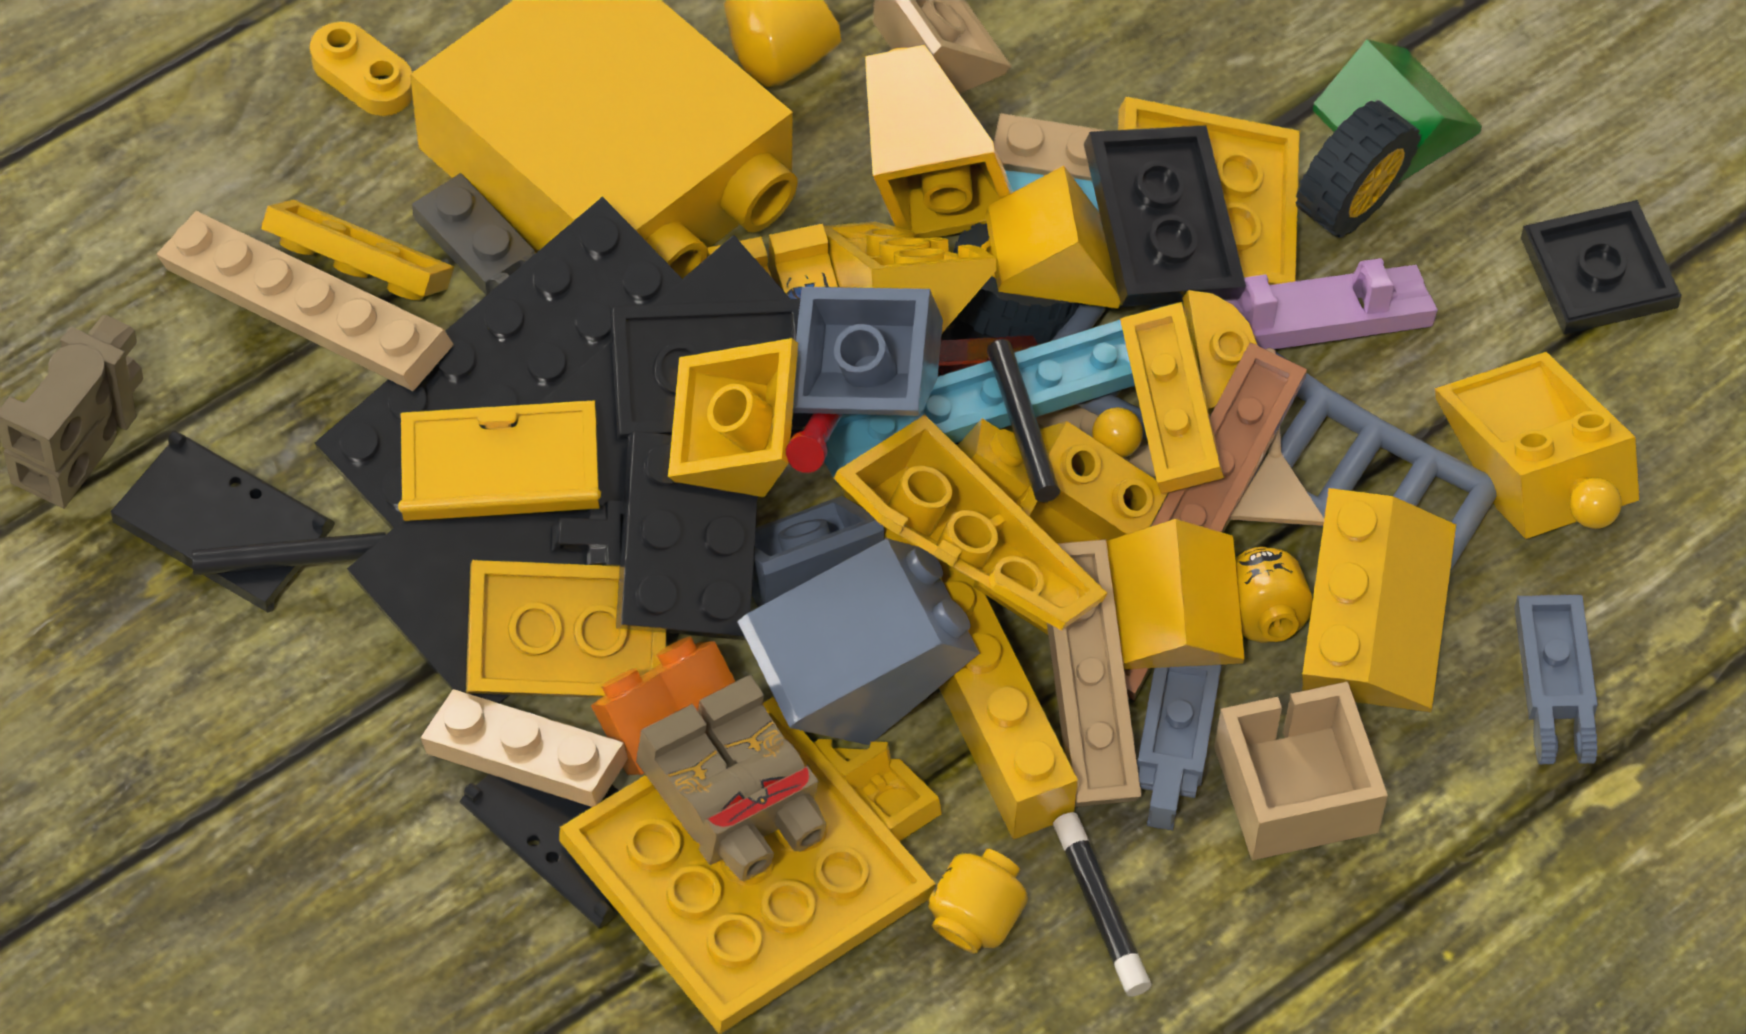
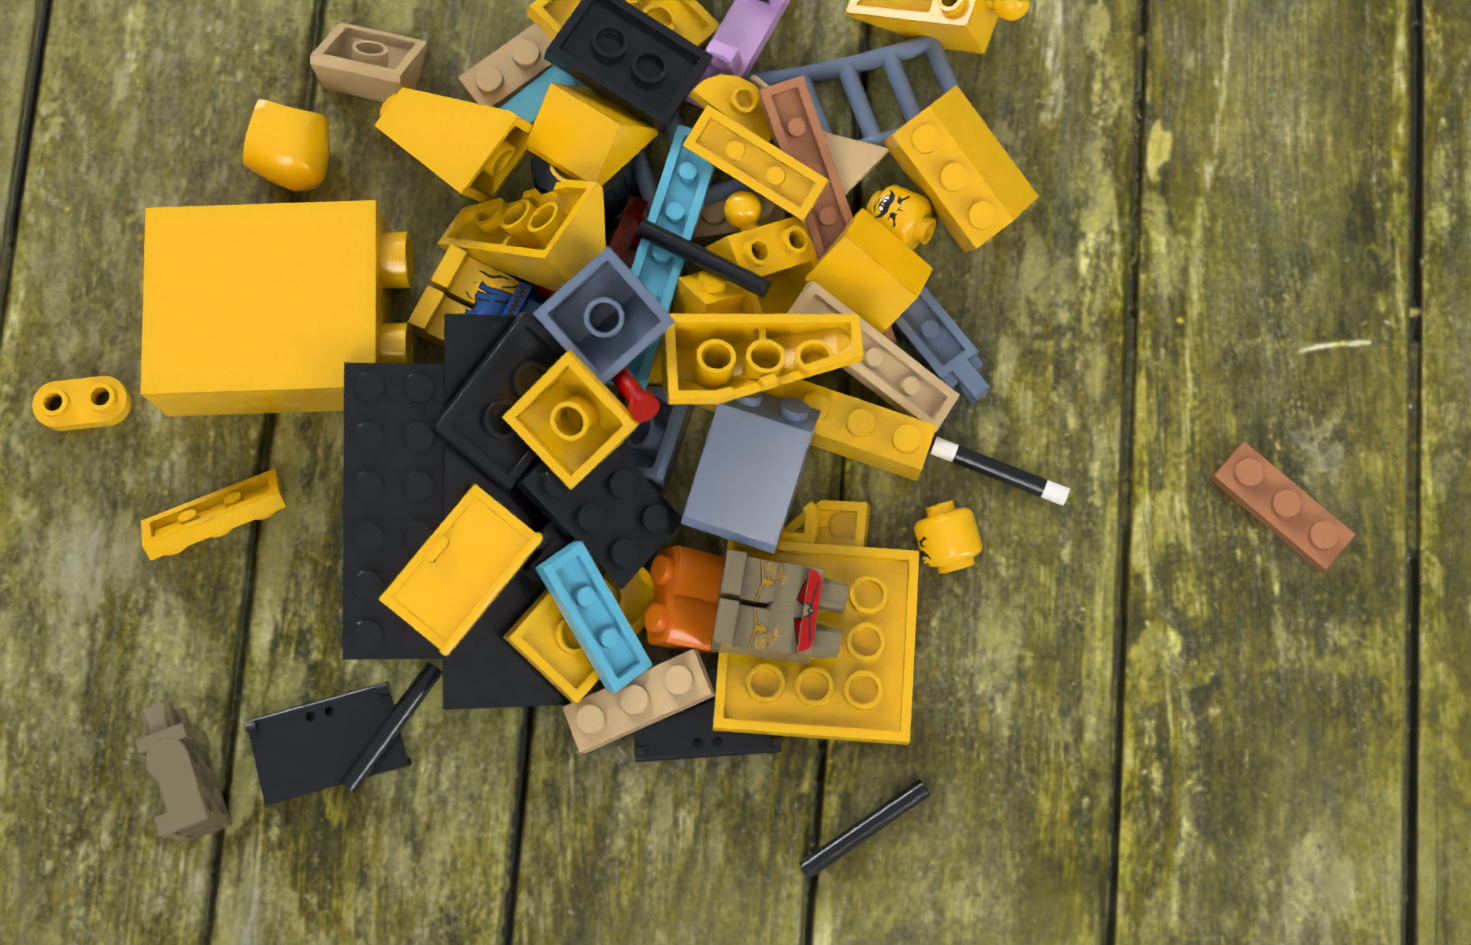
camera: 45 degrees left, 20 degrees up
tan plate [156,211,454,391] -> none
dark grey hinge [412,173,536,295] -> none
tan piece [1214,682,1388,860] -> none
sand blue hinge [1514,595,1598,764] -> none
none -> medium azure plate [535,541,653,693]

